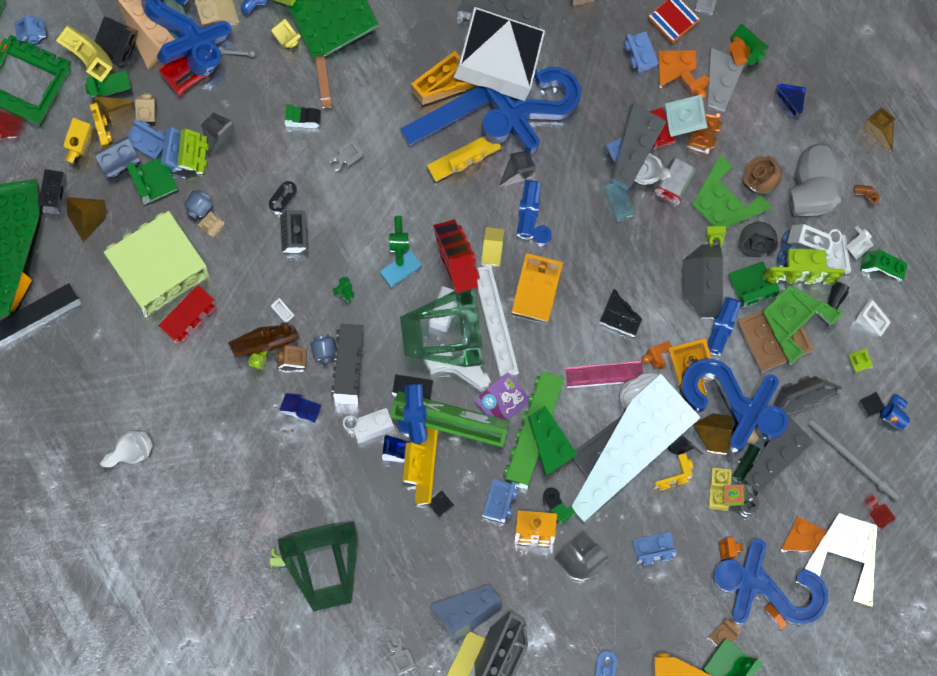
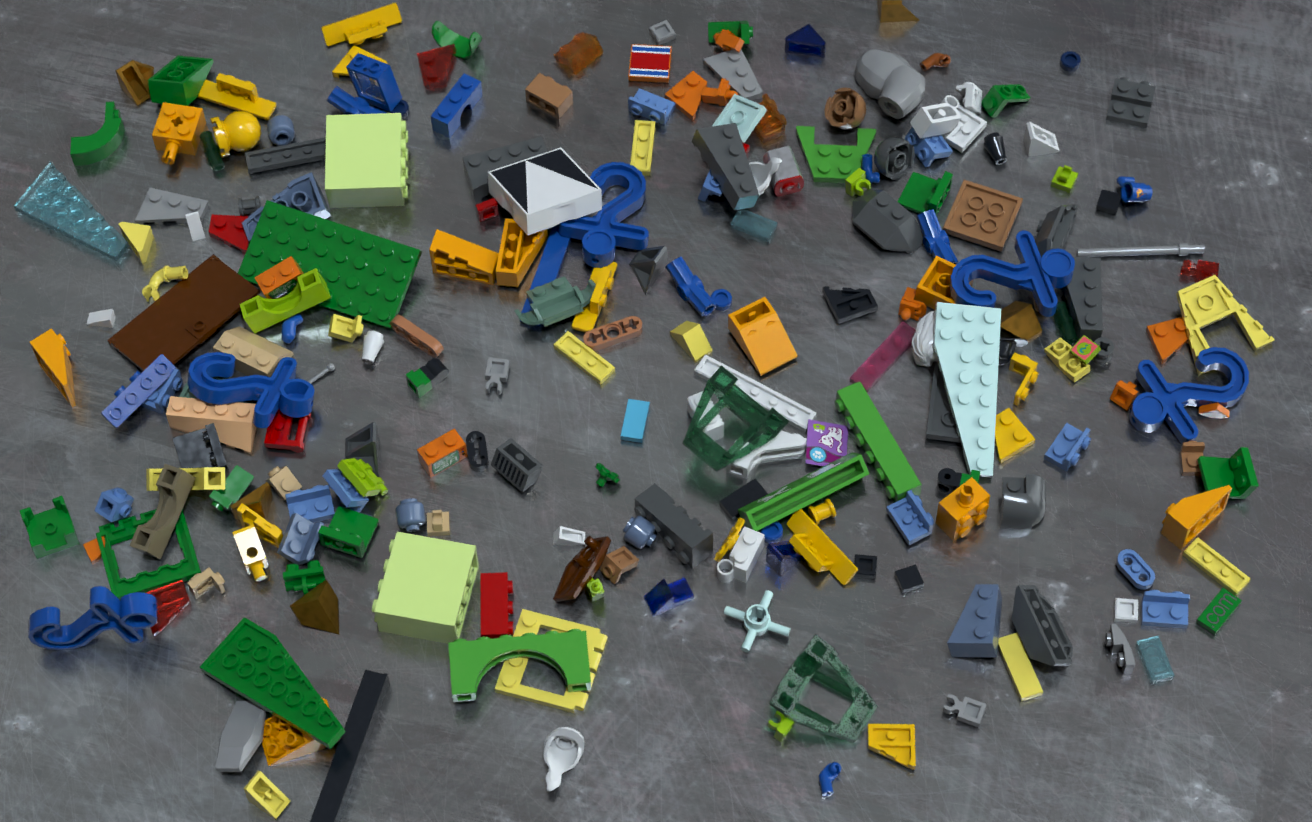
camera: 40 degrees left, 15 degrees down
black brick [38,169,67,214] -> none
green piece [389,216,409,266] -> none
blue piece [404,384,427,444] -> none
red brick [433,219,480,293] -> none
green wing [528,406,577,476] -> none
lime bracket [762,249,845,285] -> none
bright green wing [762,285,844,365] -> none
none -> dark tan arch [129,464,196,559]
none -> tan bracket [187,567,225,599]
none -> green hips [283,560,326,595]
none -> white cone [361,331,384,364]
none -> orange brick [417,428,468,478]
none -> light orange wedge [429,229,499,285]
none -> bright green arch [448,629,591,702]
none -> red tile [475,198,499,222]
none -> light yellow hinge [495,609,608,713]
none -> sand green plate [514,276,596,327]
none -> light yellow tile [553,331,615,385]
none -> nougat beam [583,316,643,352]
none -> light yellow tile [630,120,656,176]
none -> yellow wheel [714,518,745,562]
none -> light aqua bar [724,590,791,652]
none -> yellow bush [808,498,836,525]
none -> blue arm [819,762,841,796]
none -> blue arm [862,154,880,184]
none -> yellow wing [868,724,916,770]
none -> black tile [894,564,924,593]
none -> yellow wing [995,408,1035,464]

